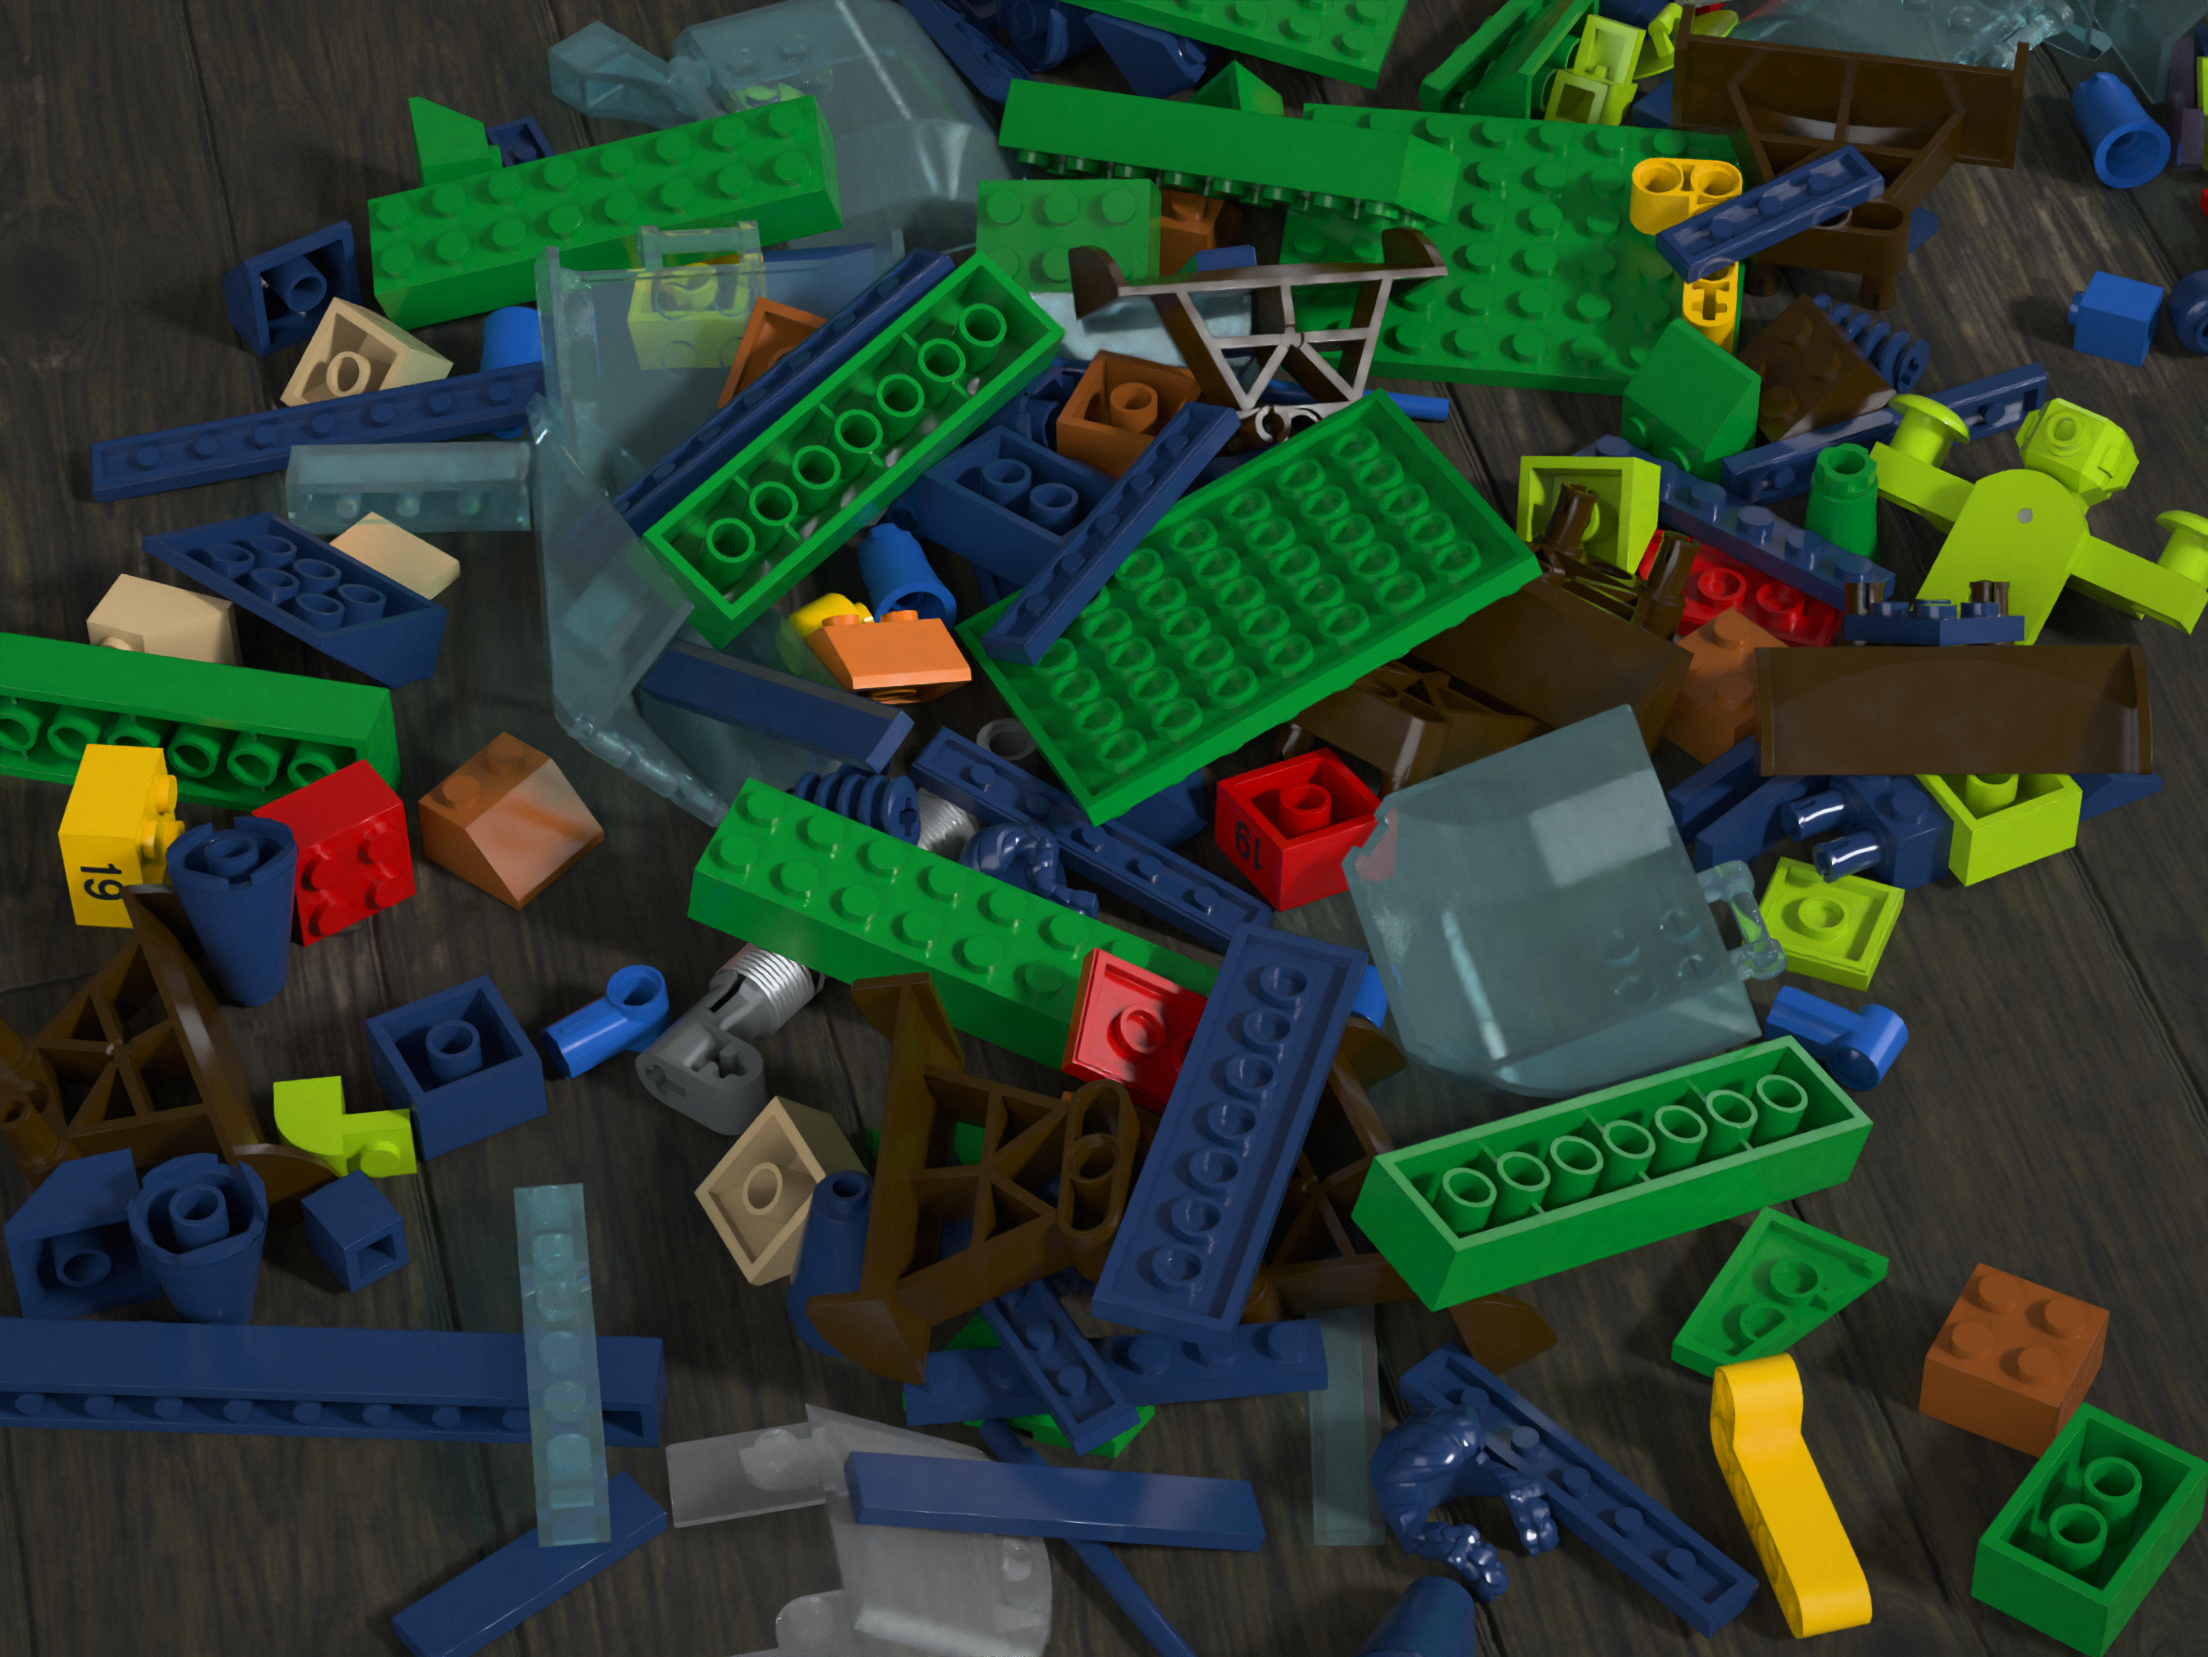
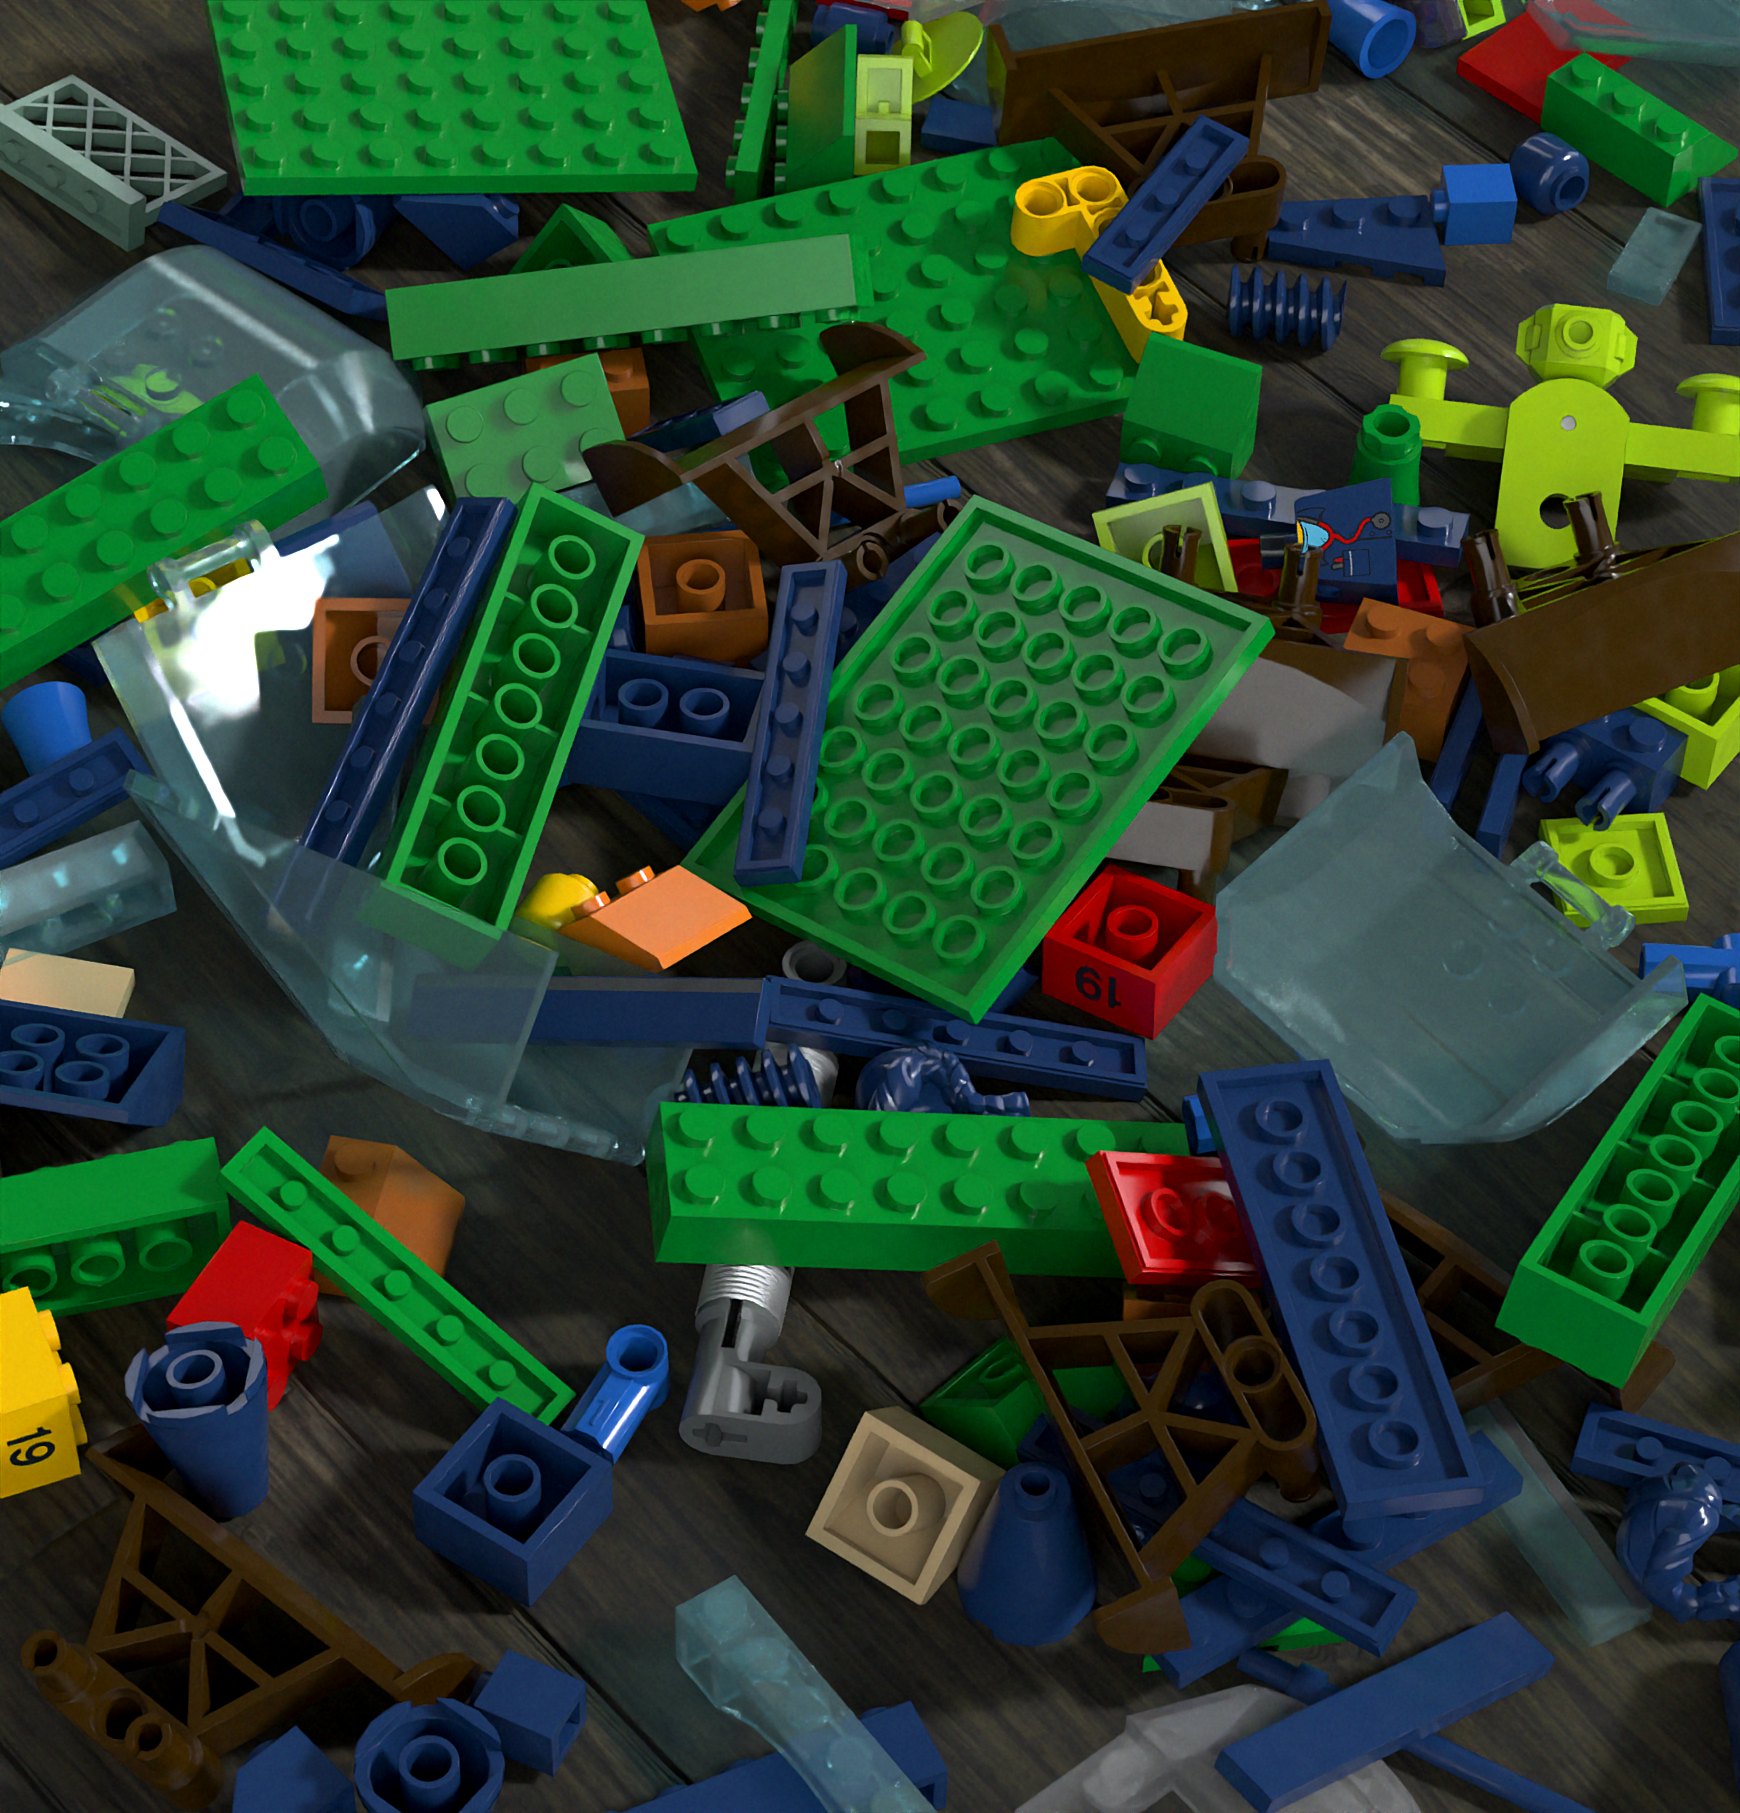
camera: 30 degrees left, 5 degrees up
lime brick [273,1076,417,1178] -> none
blue plant [857,523,957,632] -> none
dark blue tile [1720,362,2048,506] -> none
dark brown brick [1735,292,1897,443] -> none
dark blue plate [1844,599,2025,646] -> none
none -> green plate [215,1125,577,1426]
none -> dark blue torso [1260,478,1399,607]
none -> dark blue wing [1266,195,1446,288]

